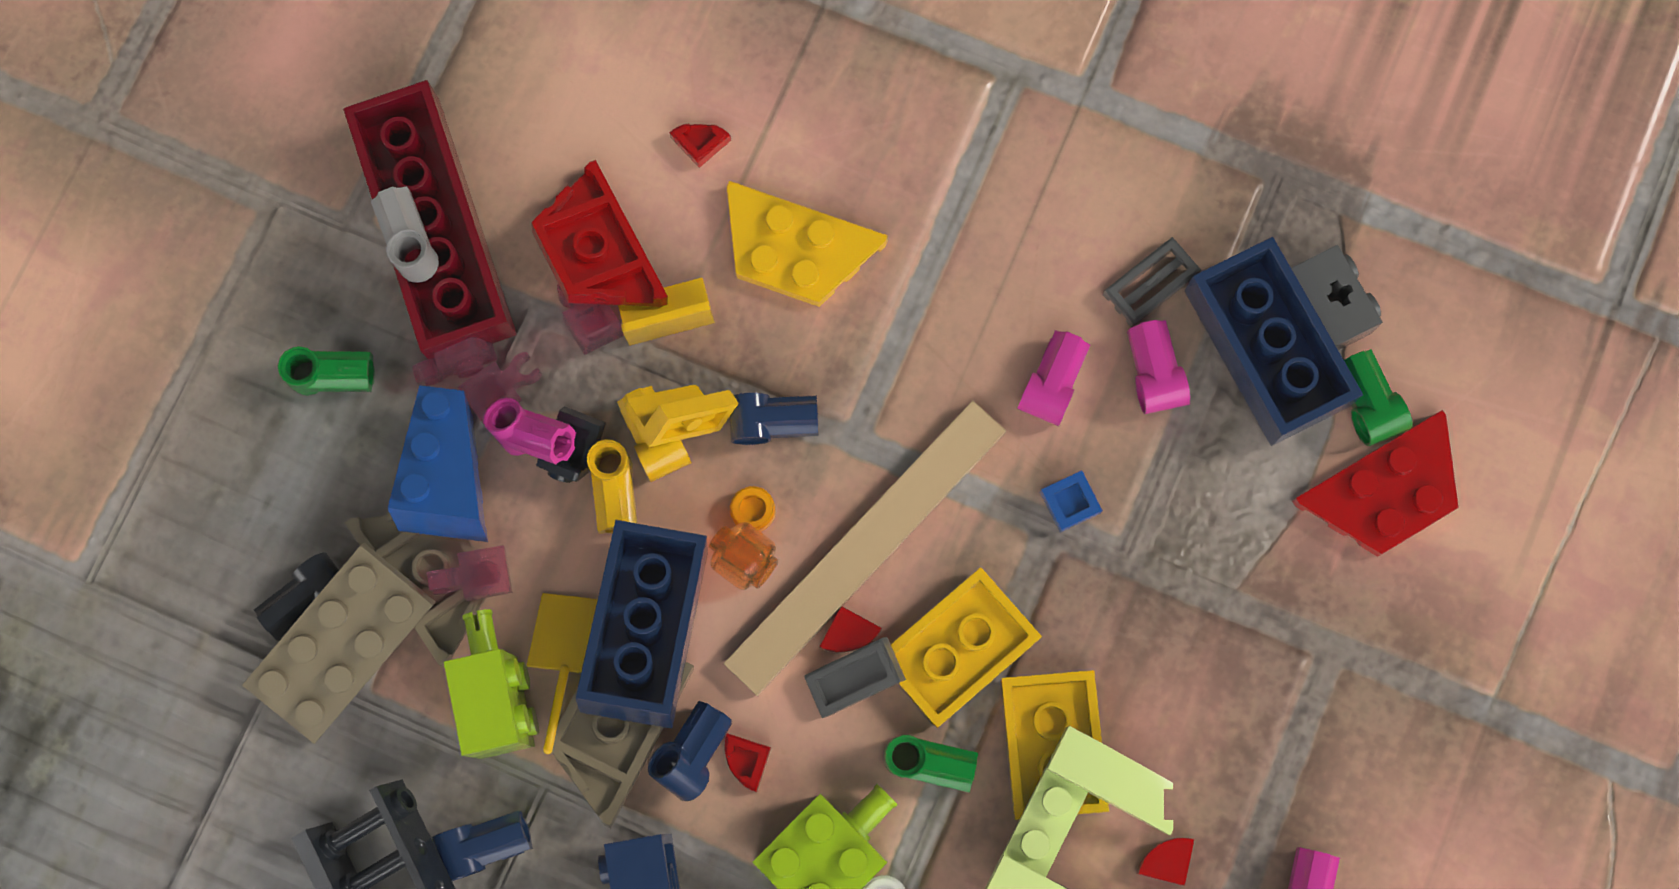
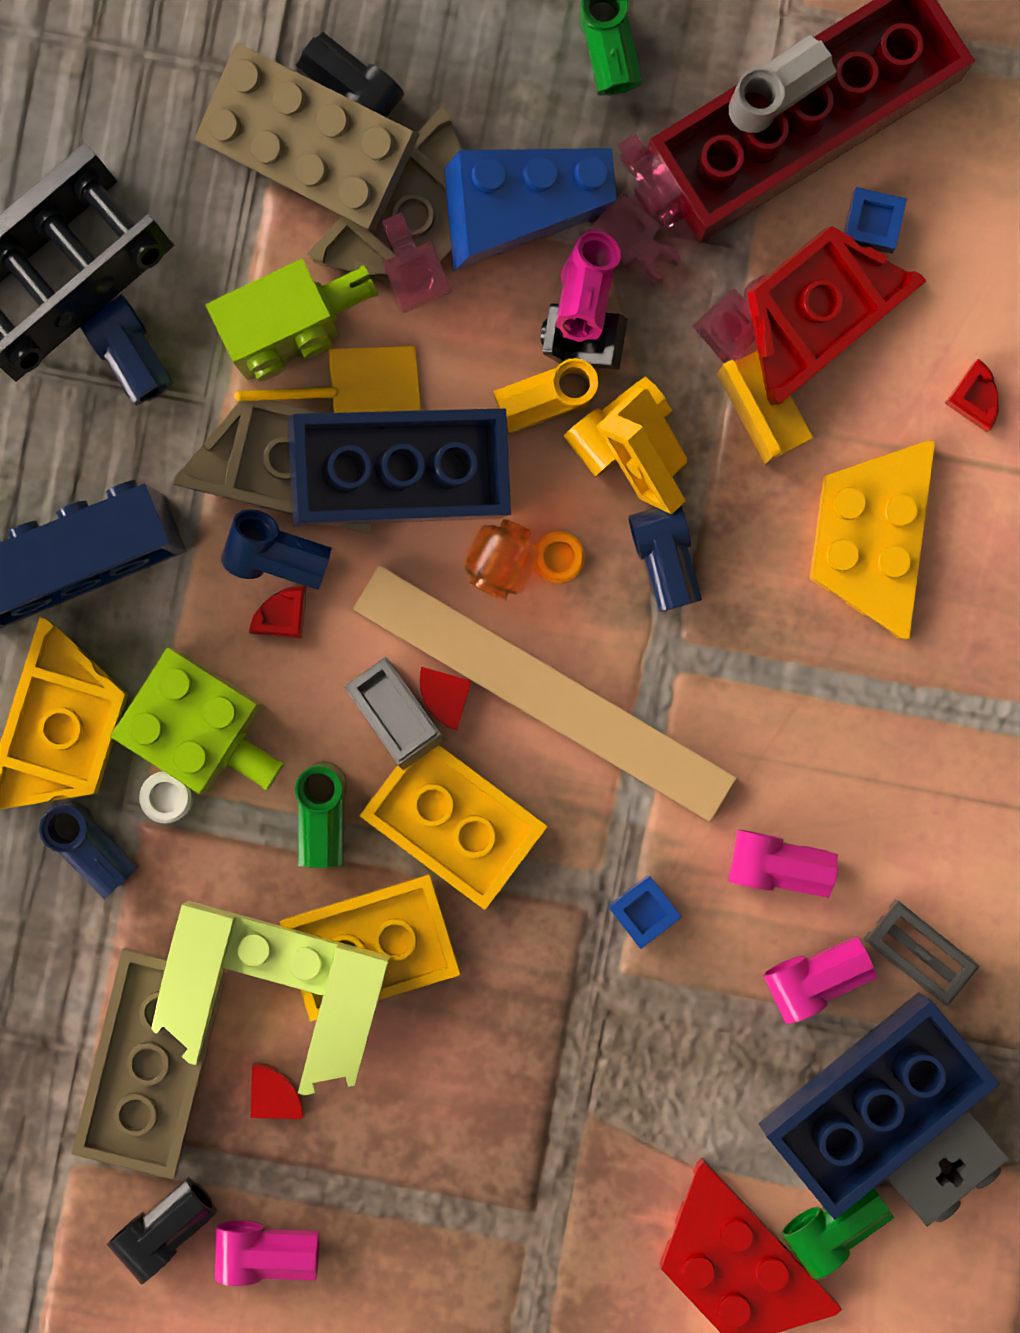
camera: 70 degrees right, 10 degrees up
none -> blue plate [844,187,907,254]

